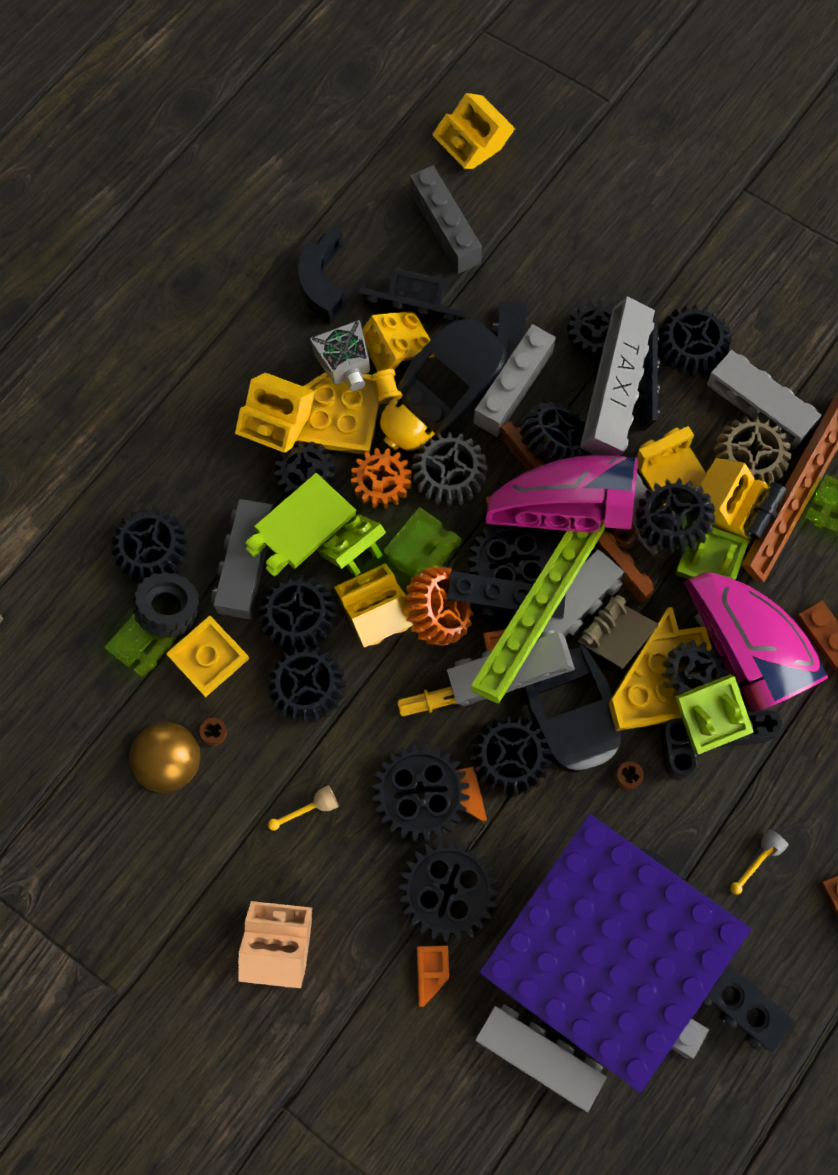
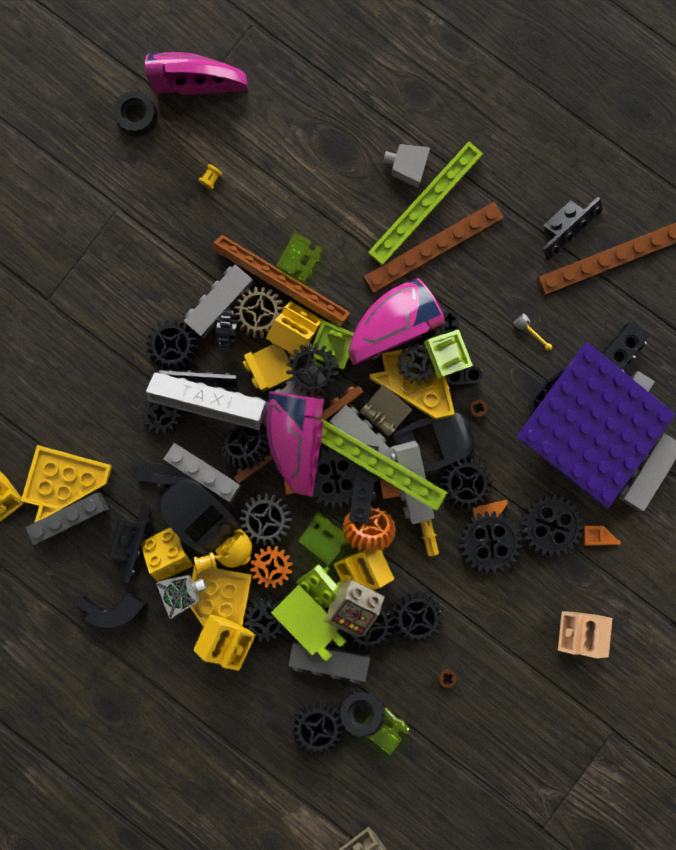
camera: 90 degrees left, 15 degrees up
pearl gold piece [129,722,201,793] -> none
yellow plate [166,616,249,698] -> none
hinge [268,785,339,831] -> none
black pin [744,482,787,540] -> none
none -> yellow wing [21,445,112,522]
none -> black gear [215,309,238,352]
none -> dark tan piece [325,580,384,638]

